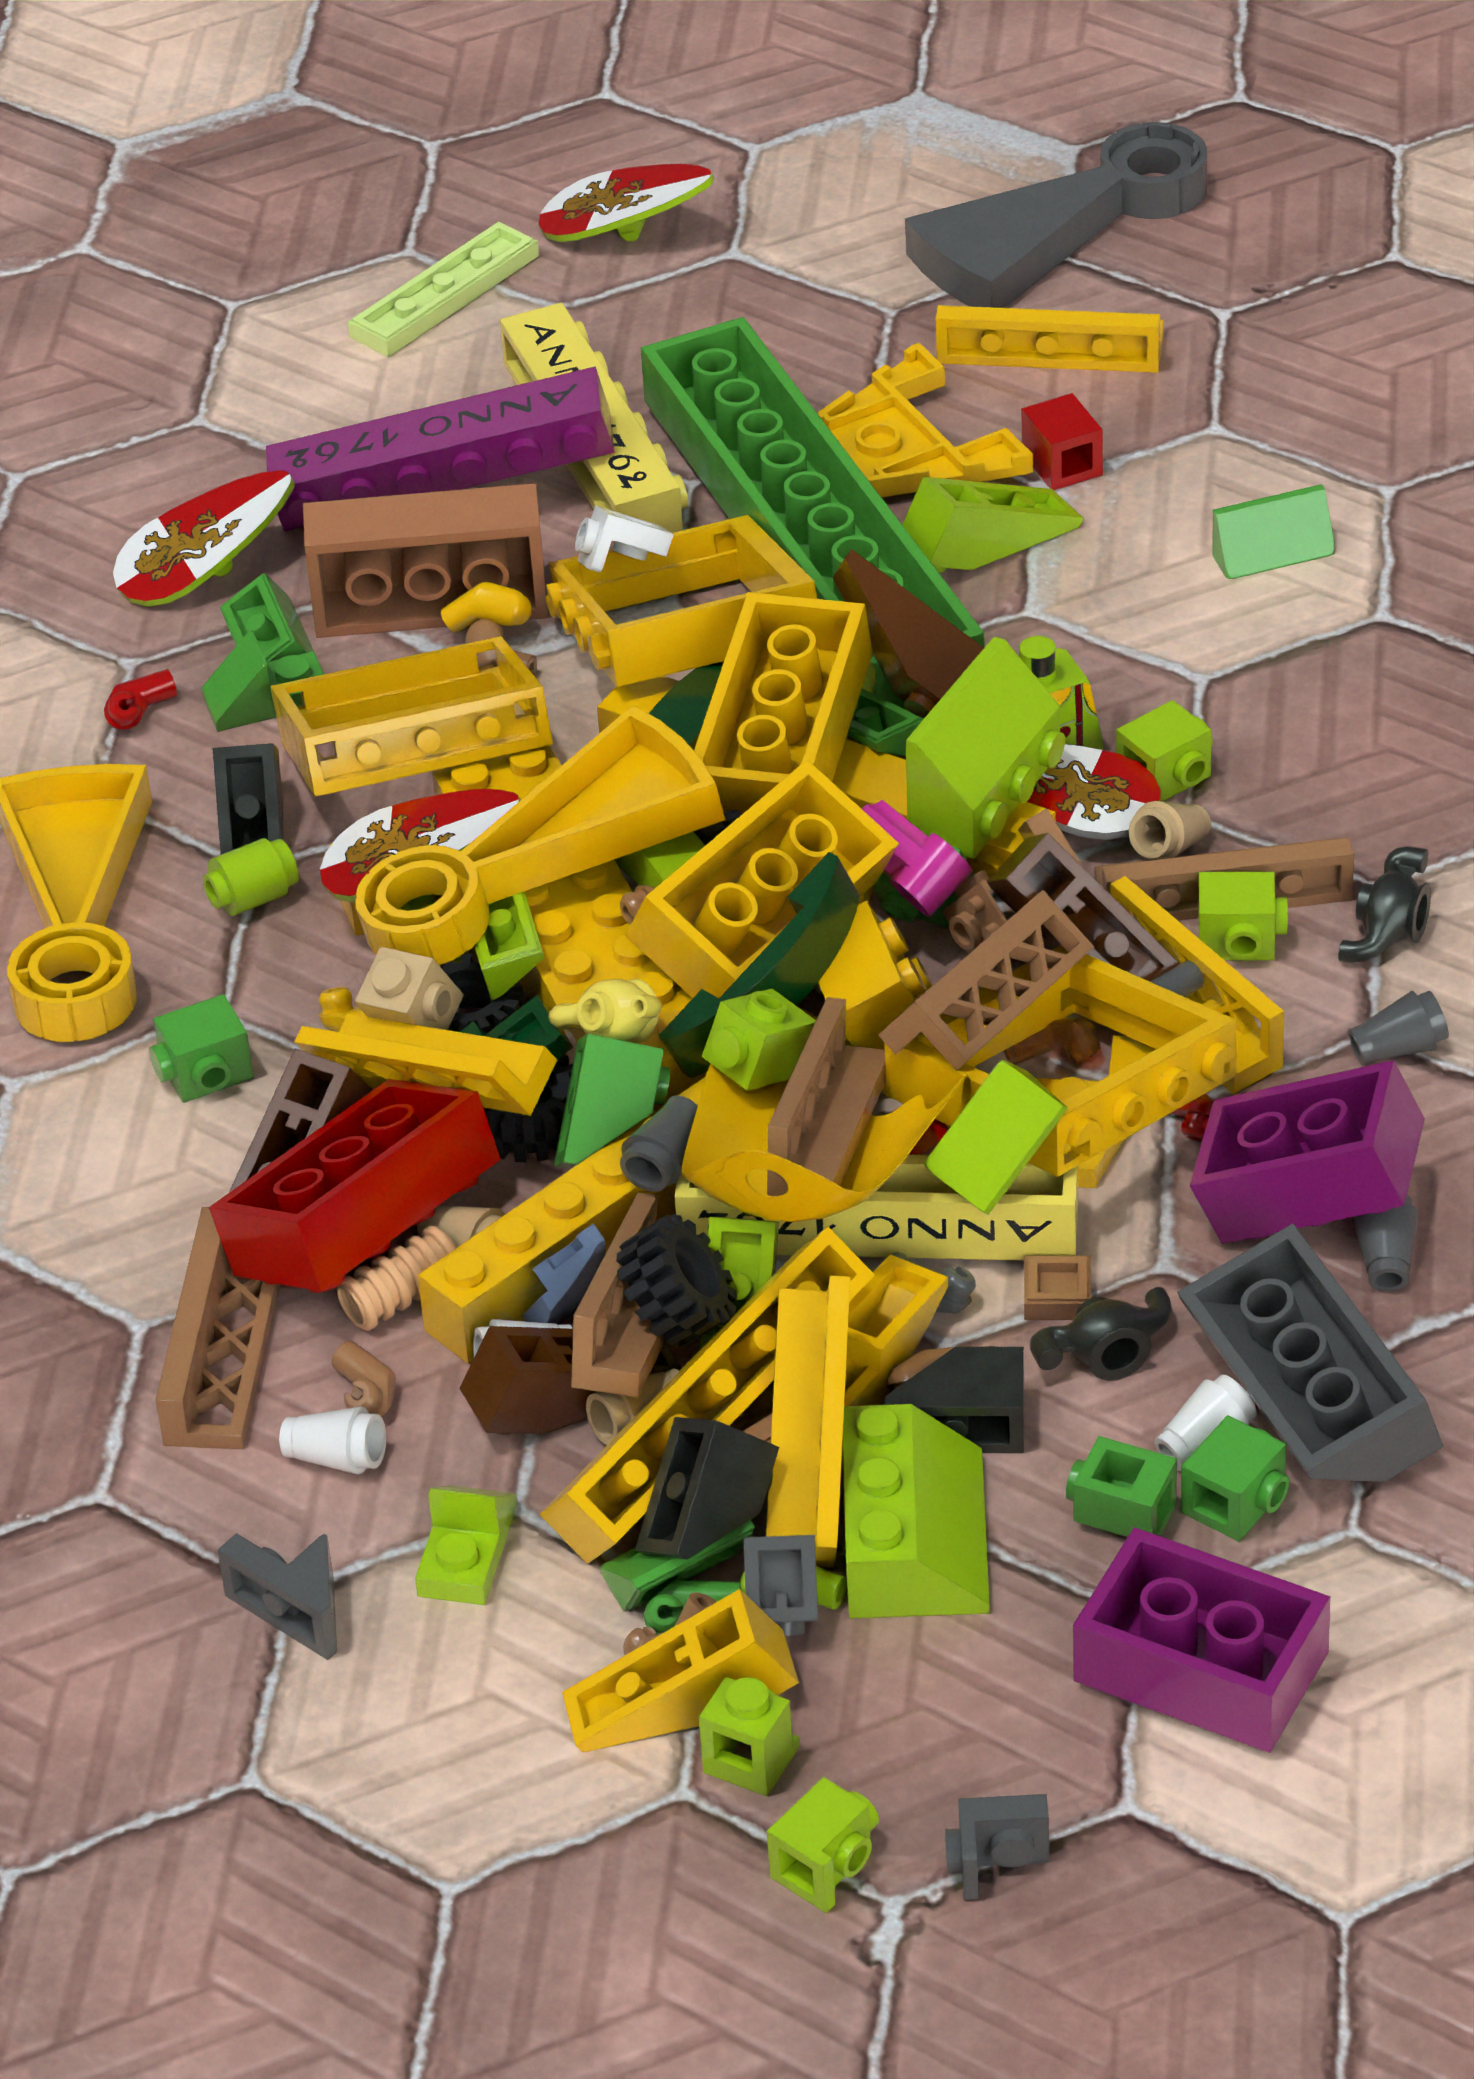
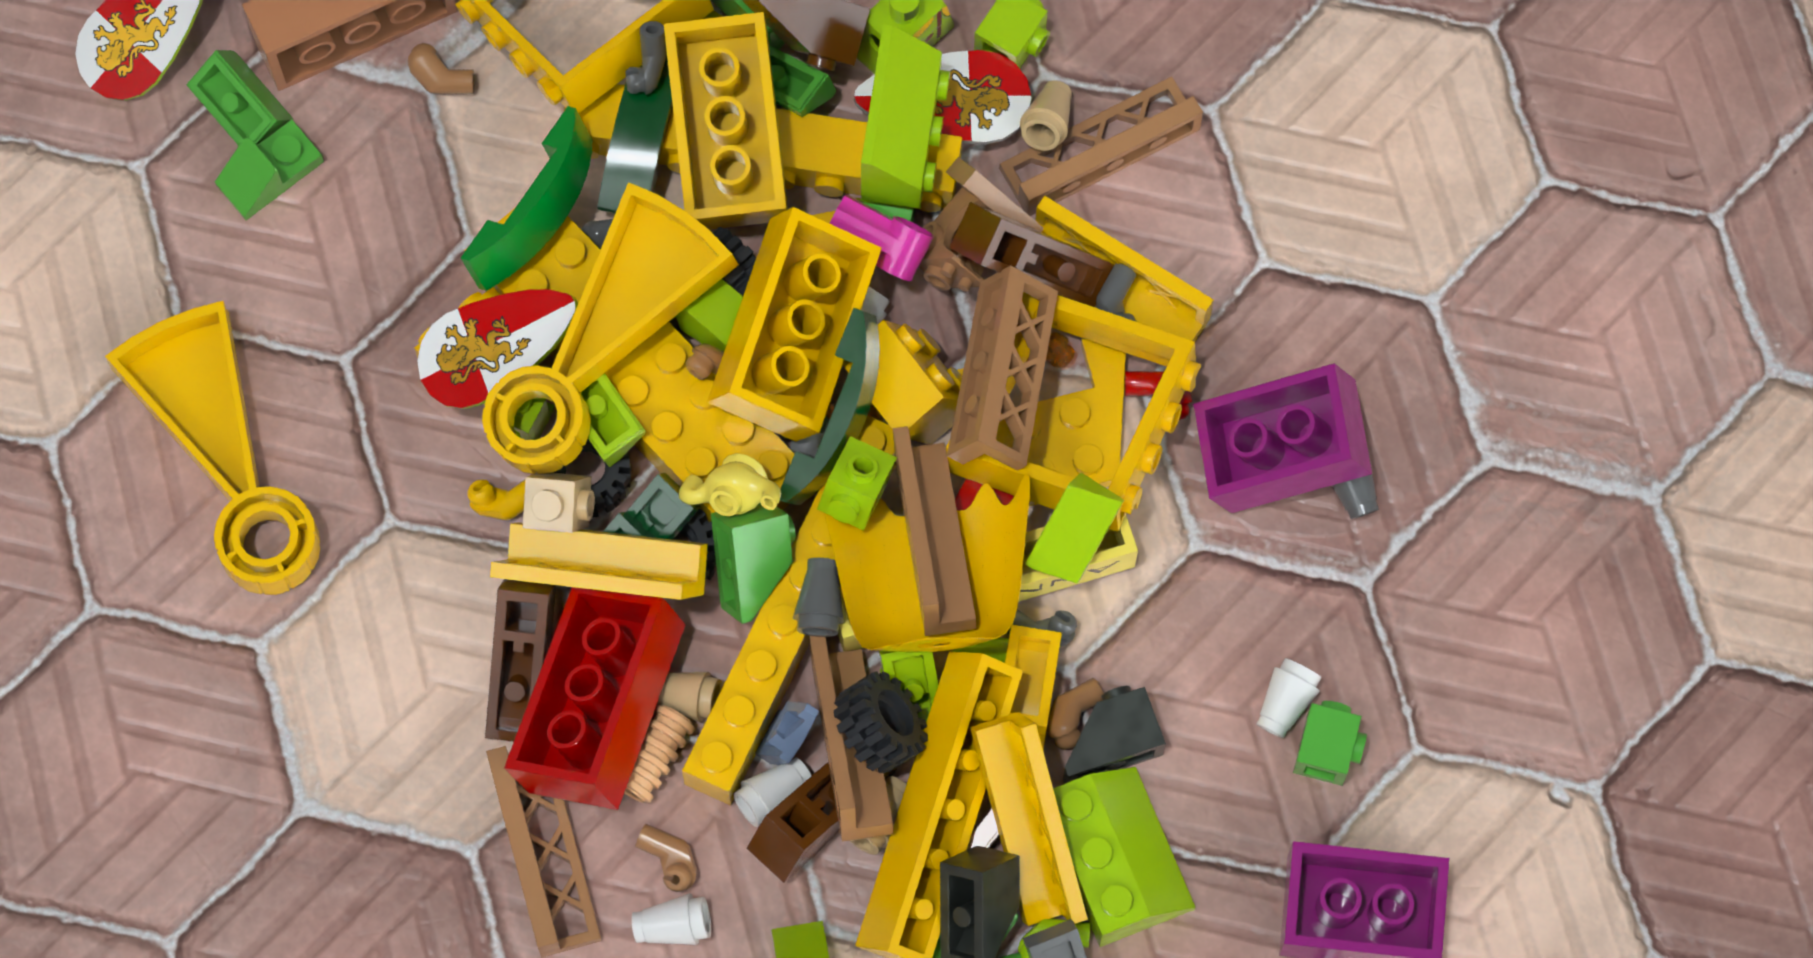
camera: 25 degrees left, 30 degrees up
red arm [104,669,177,730] -> none
bright green brick [149,994,254,1103] -> none
lime brick [202,838,299,916] -> none
pearl dark grey slope [212,743,283,855] -> none
yellow window [270,636,553,797] -> none
yellow arm [441,582,532,633] -> none
medium nougat tile [1024,1256,1091,1320] -> none
pearl dark grey piece [1030,1287,1172,1381] -> none
bright green brick [1066,1436,1177,1537] -> none
dark grey slope [1177,1223,1444,1482] -> none
lime brick [1198,872,1288,960] -> none
pearl dark grey piece [1338,846,1431,963] -> none
dark grey cone [1348,991,1449,1065] -> none
none -> green slope [461,106,593,291]
none -> dark grey arm [625,21,667,95]

